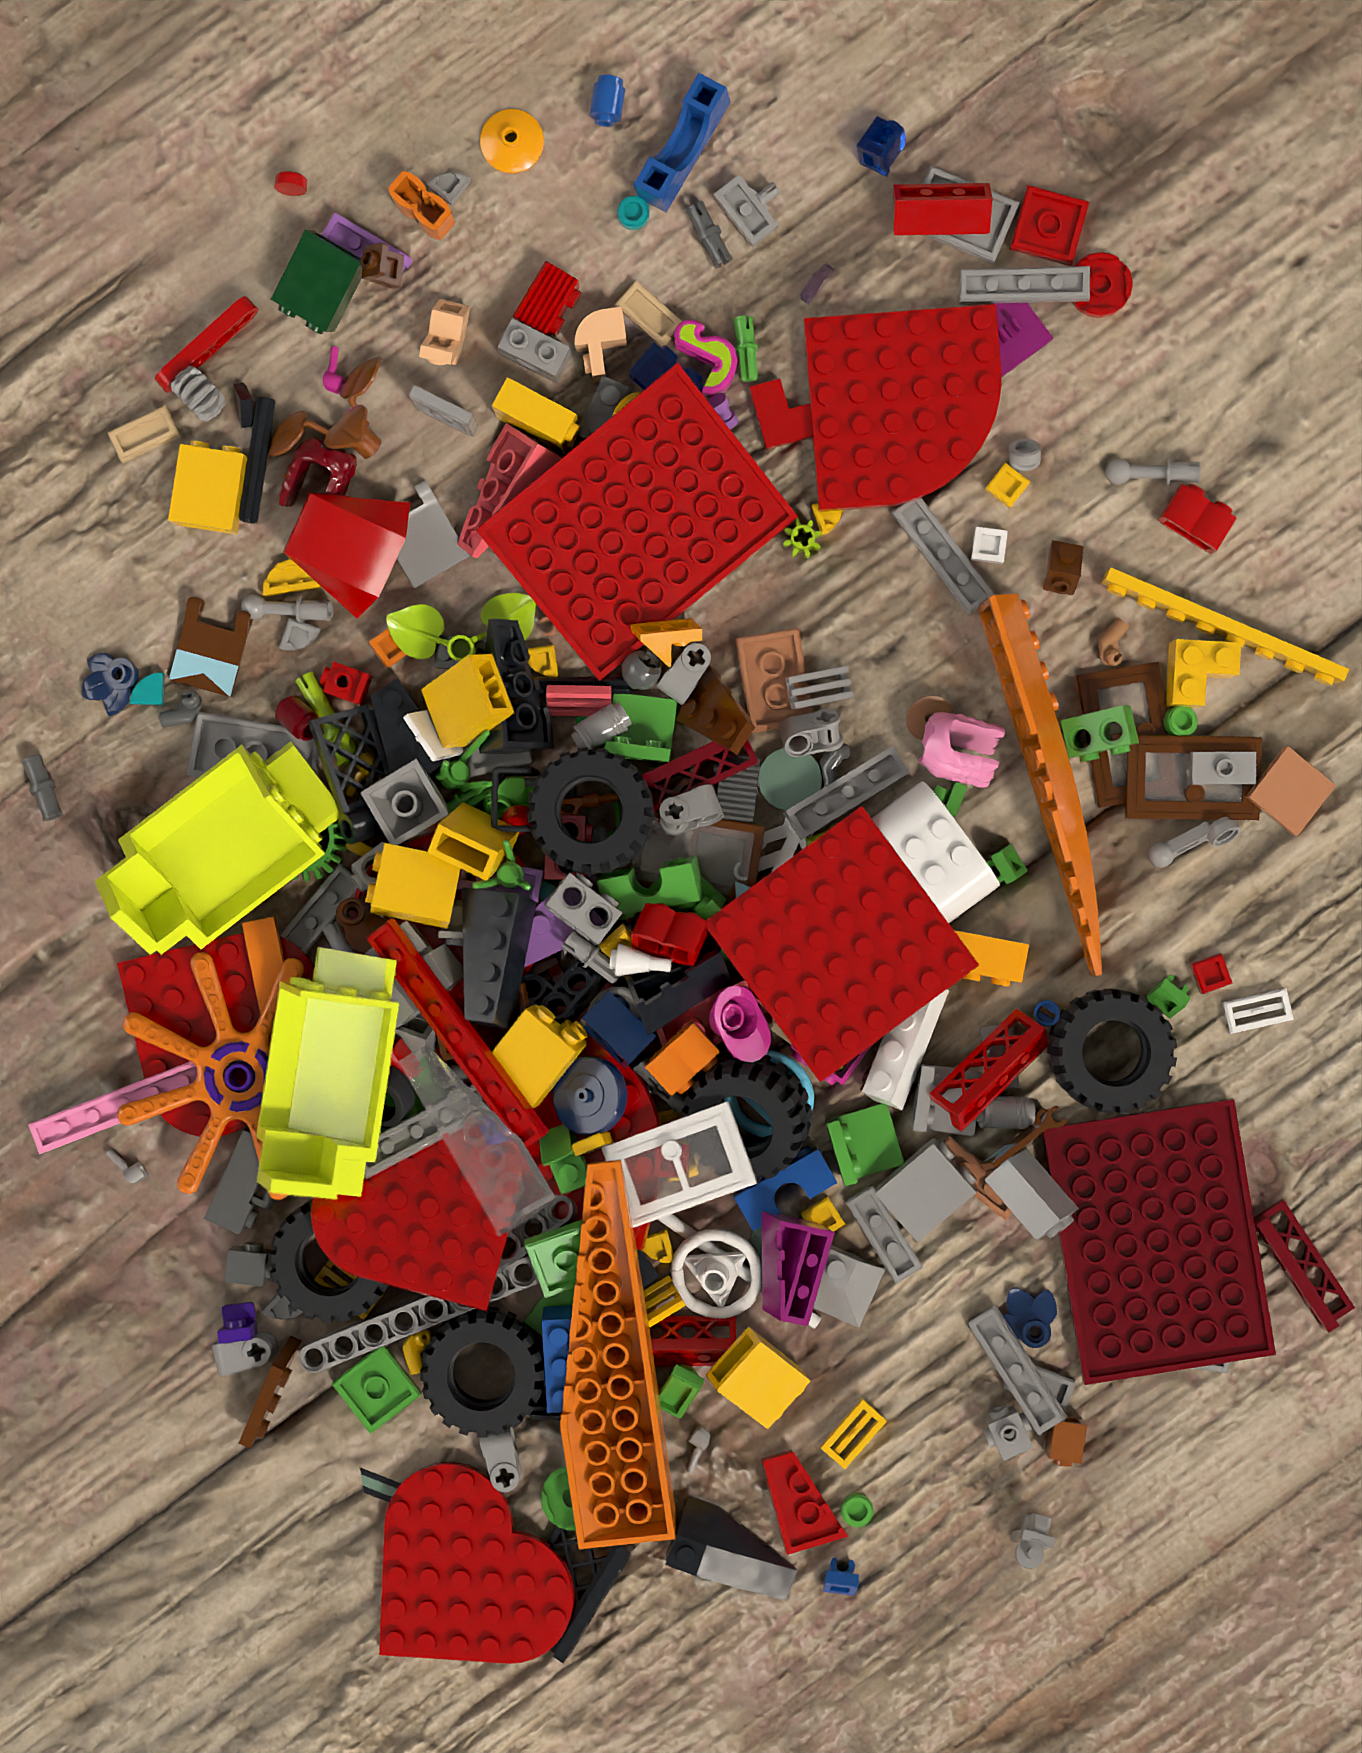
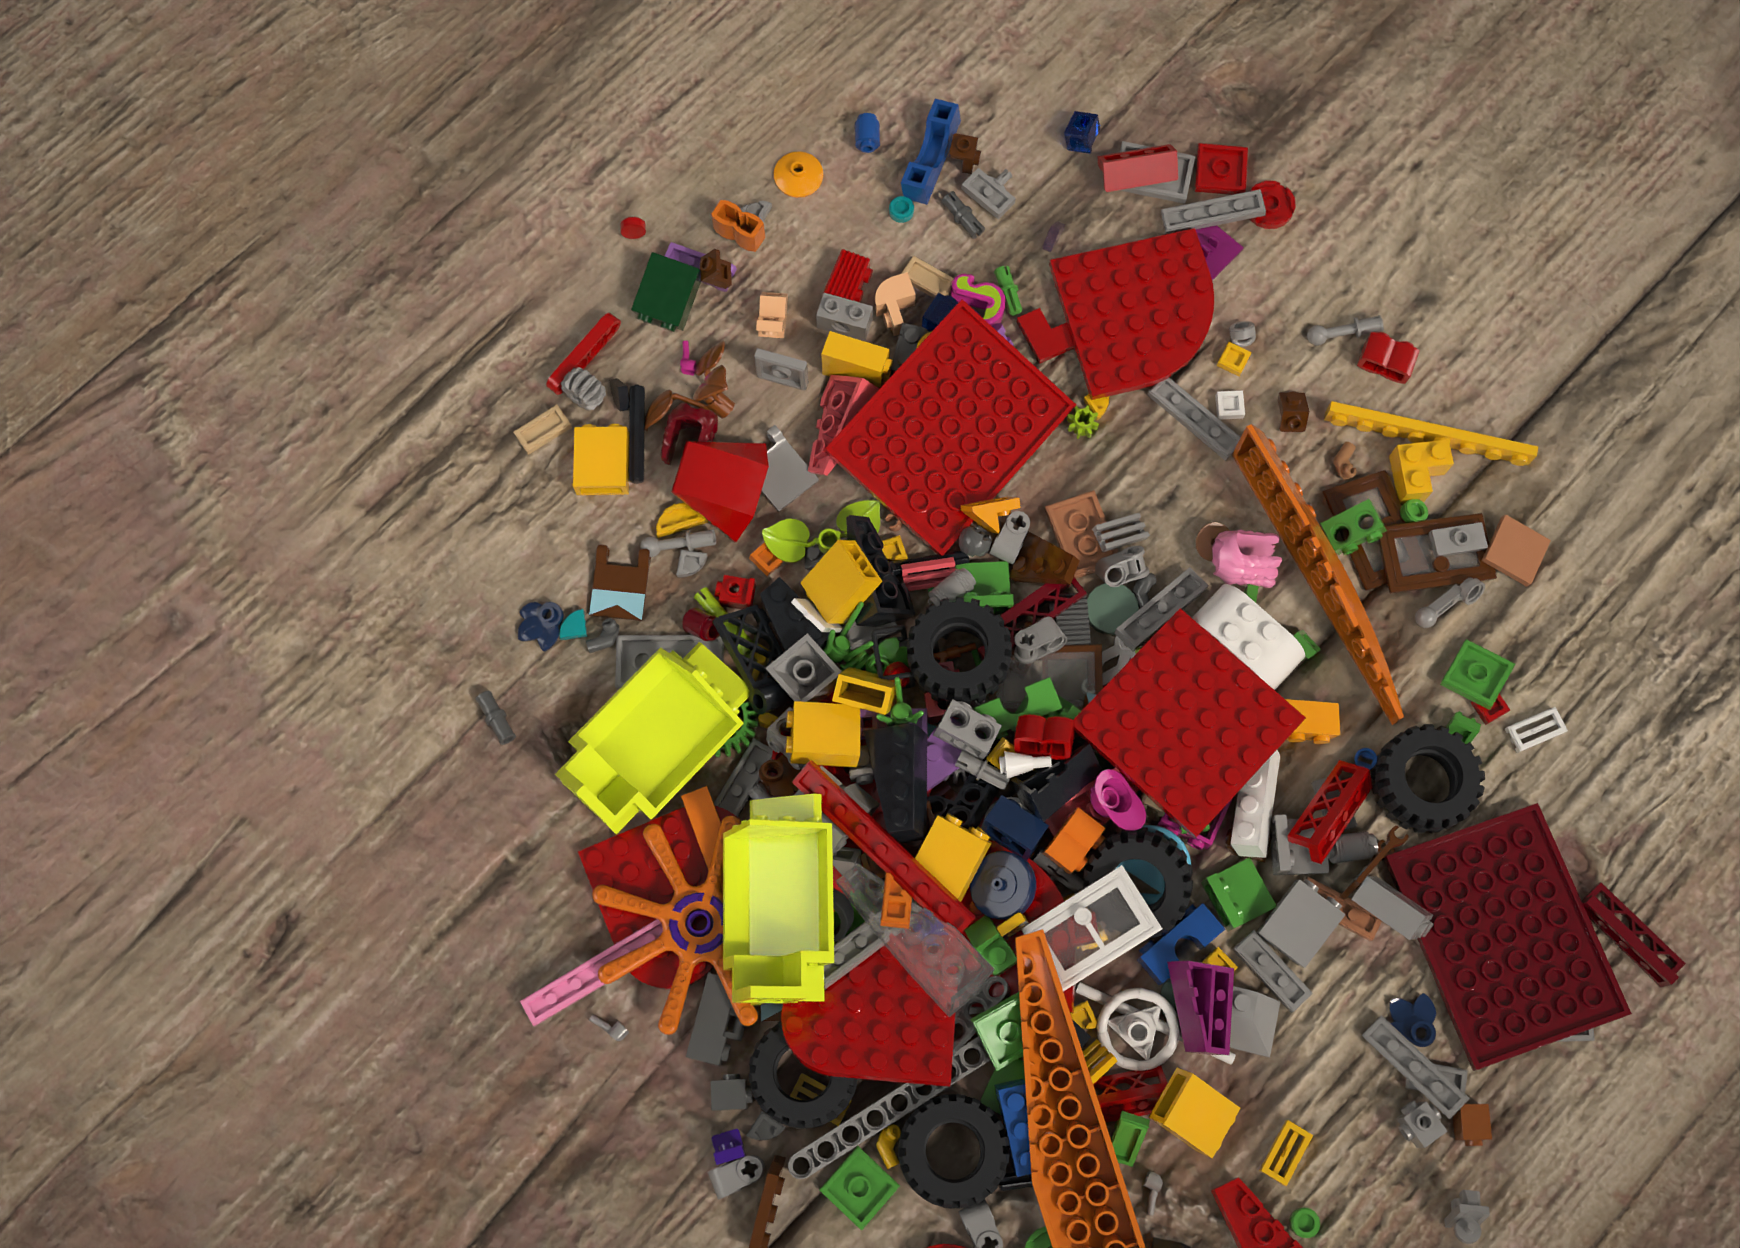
camera: 10 degrees left, 15 degrees down
none -> orange tile [880,873,912,929]
none -> reddish brown bracket [949,133,981,174]
none -> bright green tile [1440,639,1515,710]

